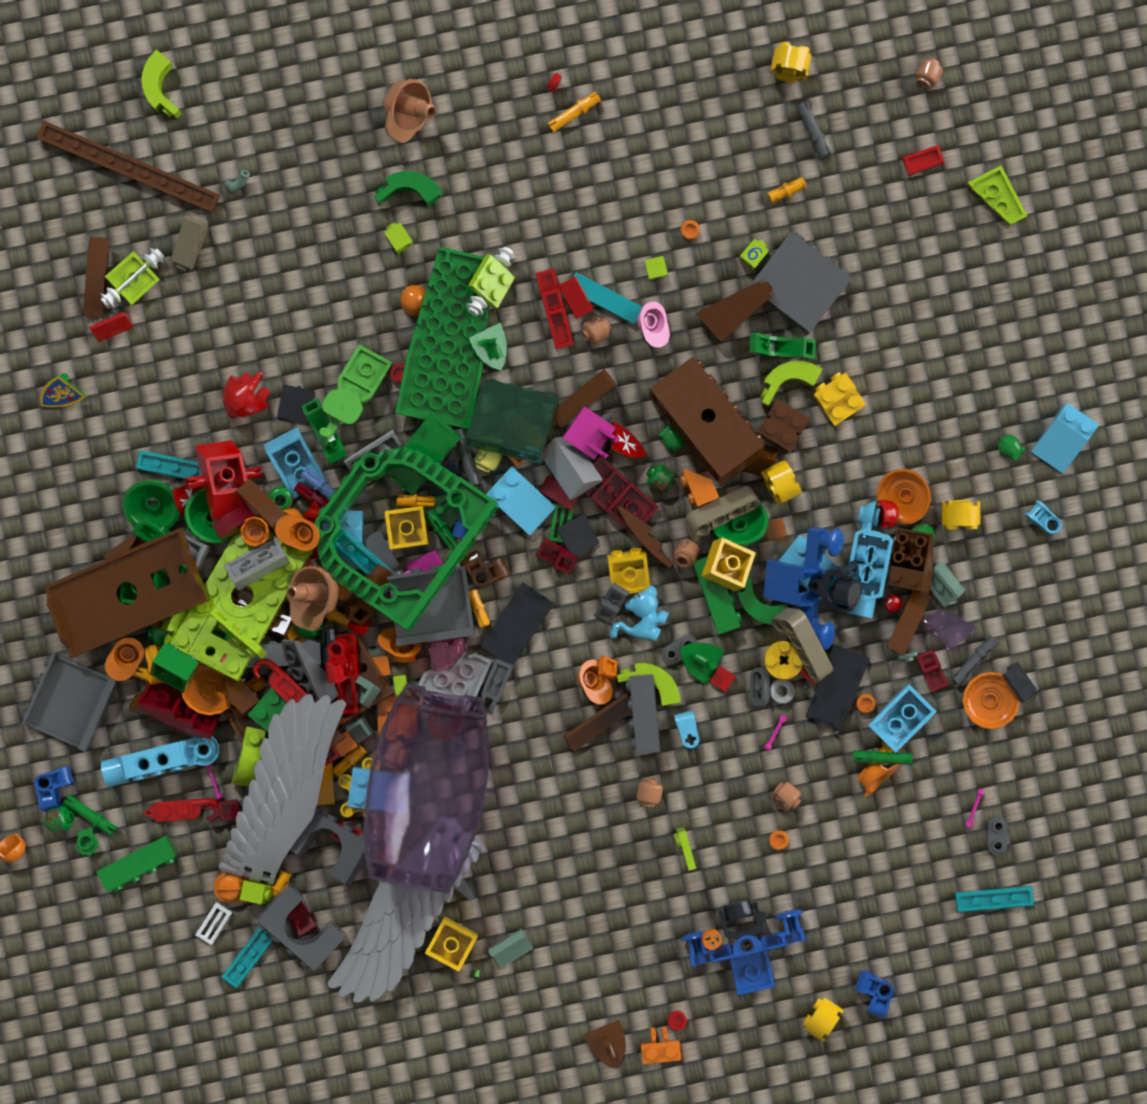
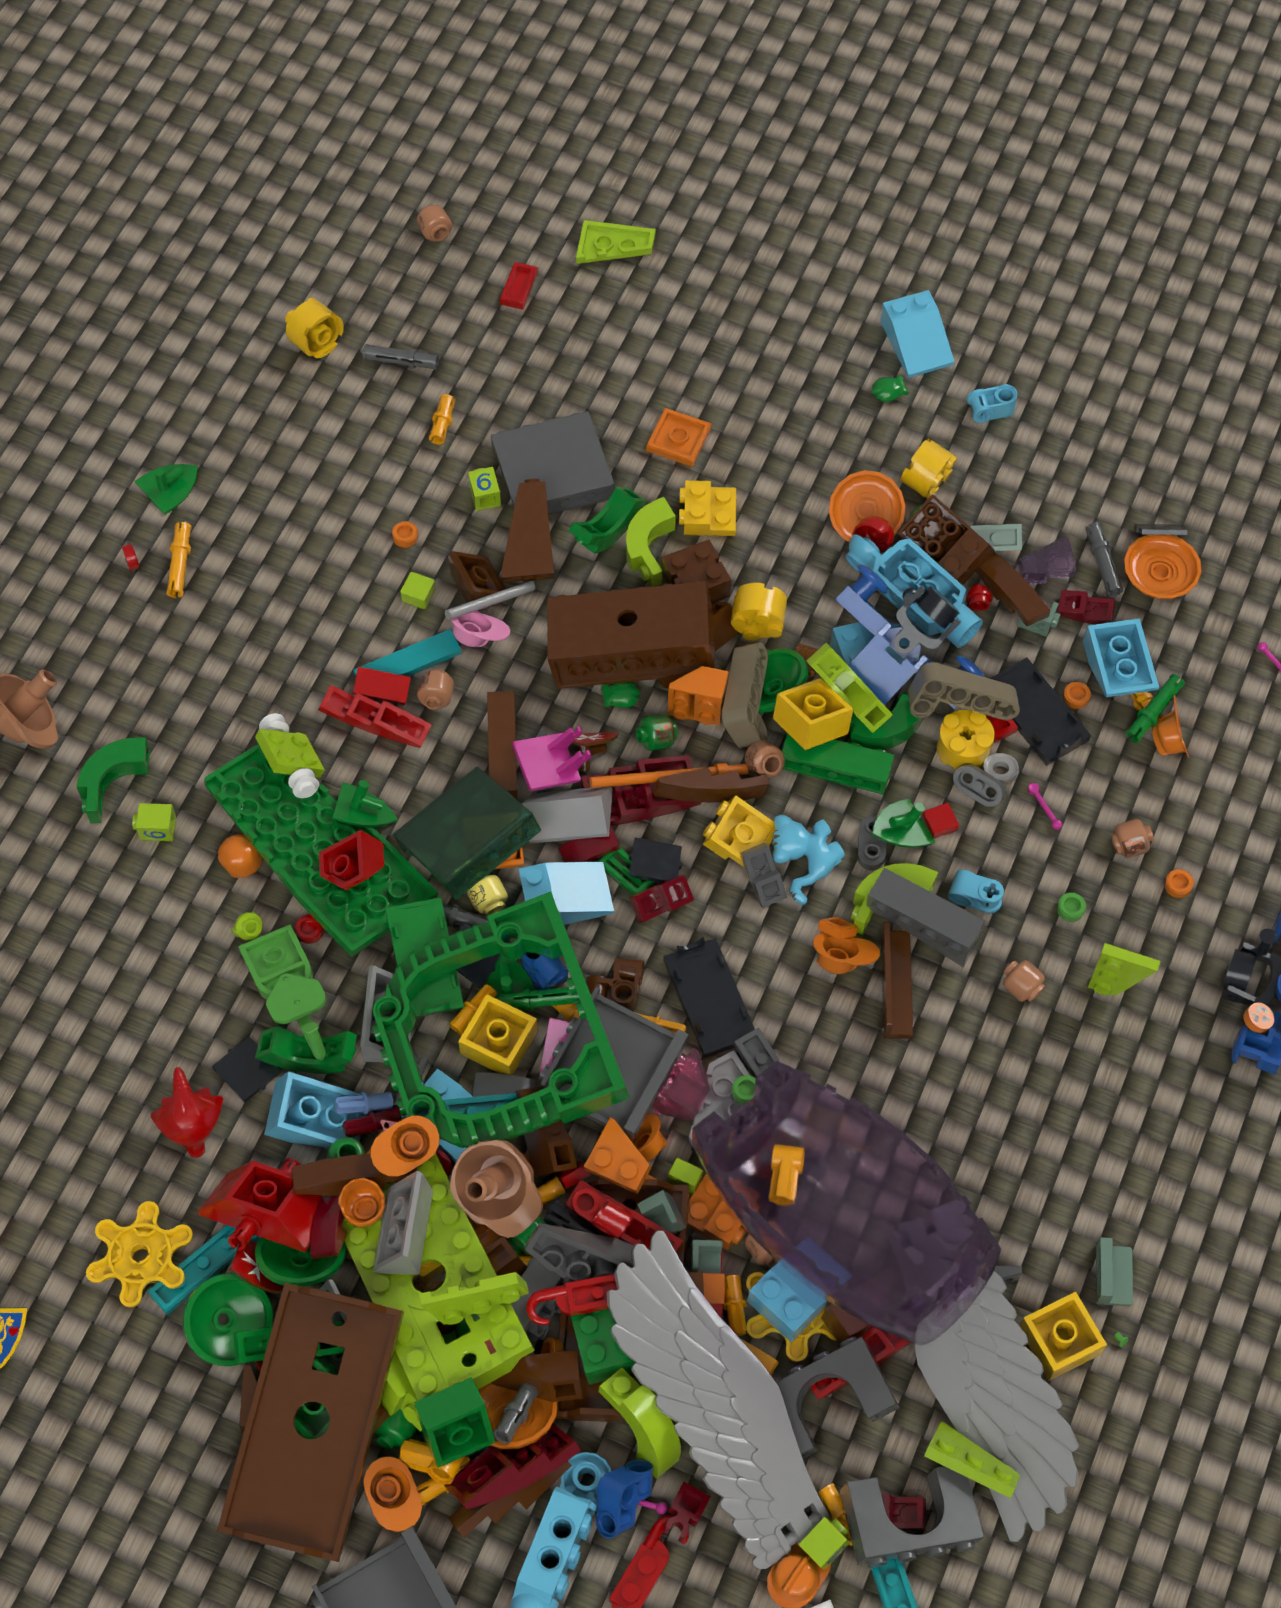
camera: 55 degrees left, 25 degrees down
none -> yellow plate [86,1201,193,1308]
none -> green shield [135,464,198,515]
none -> lime plate [231,911,262,941]
none -> red slope [319,830,384,890]
none -> light grey bar [445,581,535,620]
none -> reddish brown slope [449,551,505,611]
none -> dark grey pin [493,1383,538,1444]
none -> orange wing [584,1117,651,1194]
none -> orange bar [589,763,748,788]
none -> blue piece [596,1460,653,1539]
none -> orange tile [646,408,712,467]
none -> bright green tile [732,1075,761,1106]
none -> light orange piece [769,1144,805,1206]
none -> lime arch [807,642,893,733]
none -> lime wing [924,1421,1021,1499]
none -> bright green tile [1057,893,1086,922]

